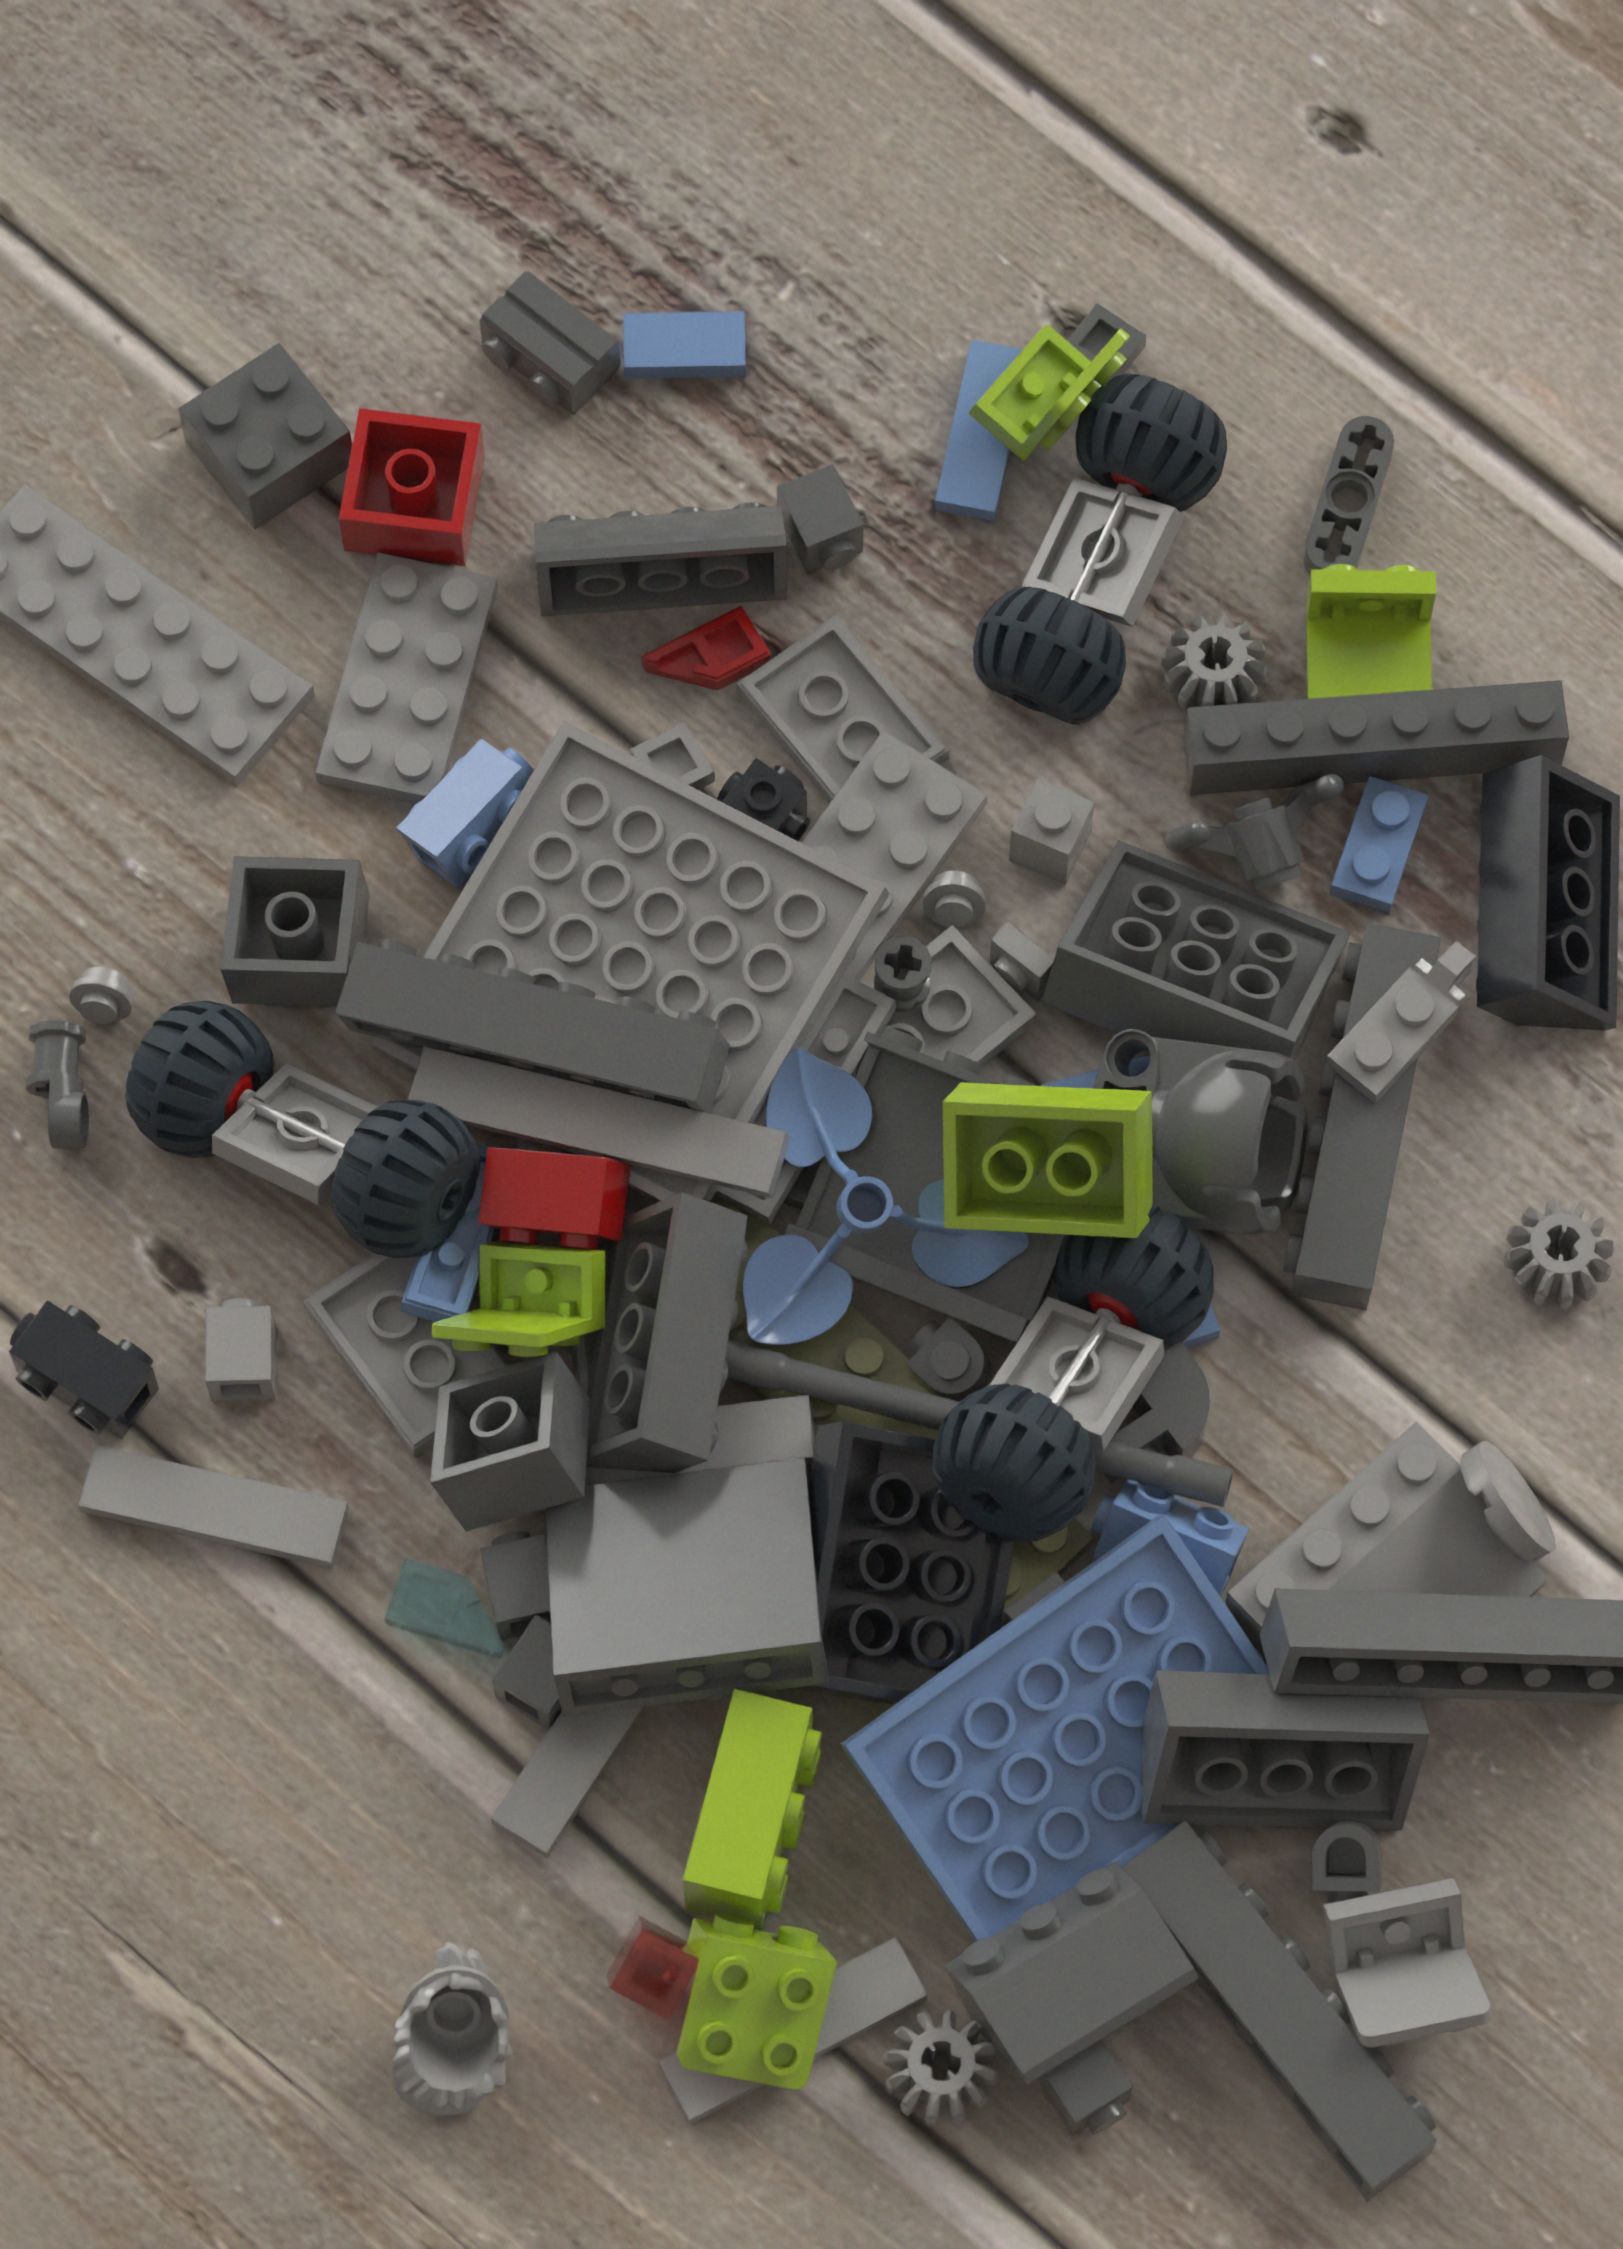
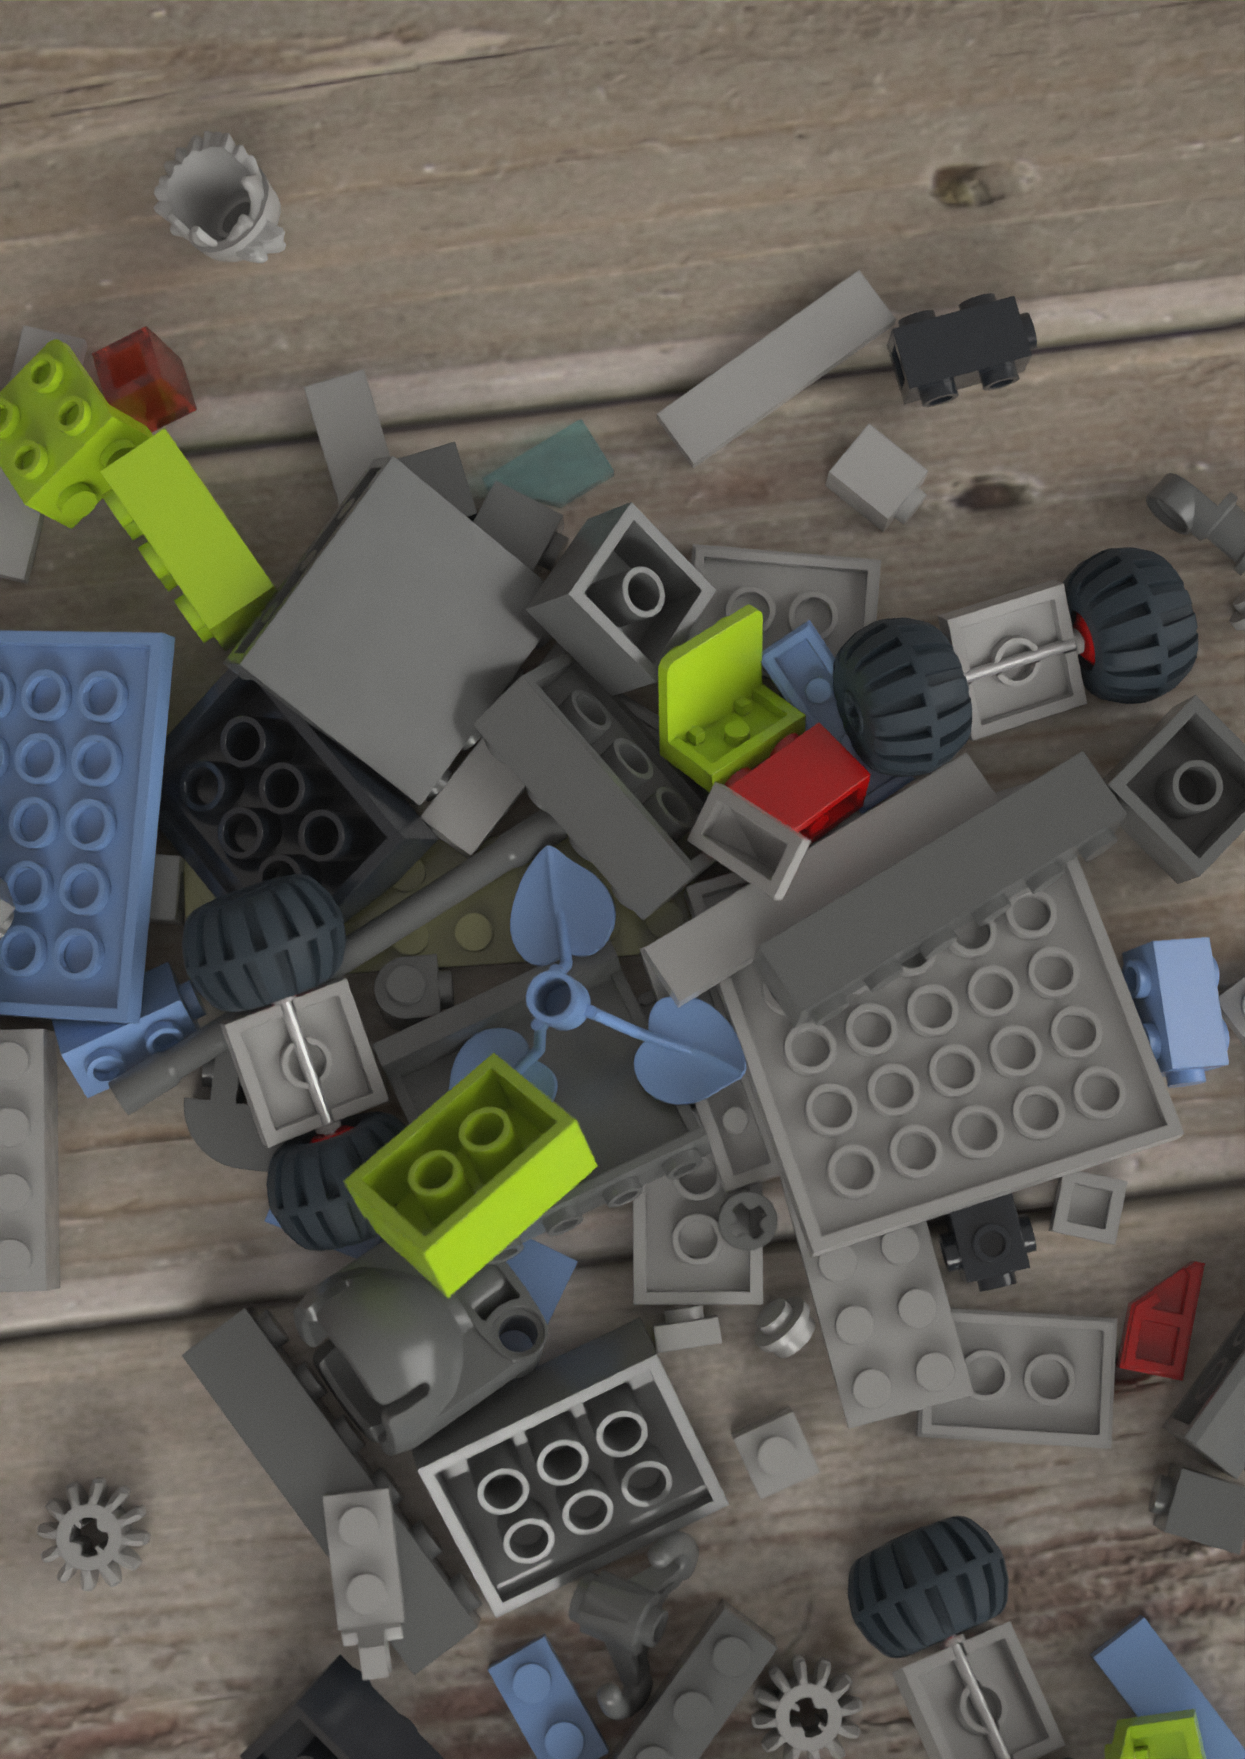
camera: 130 degrees right, 15 degrees up
none -> light grey slope [687,782,811,901]

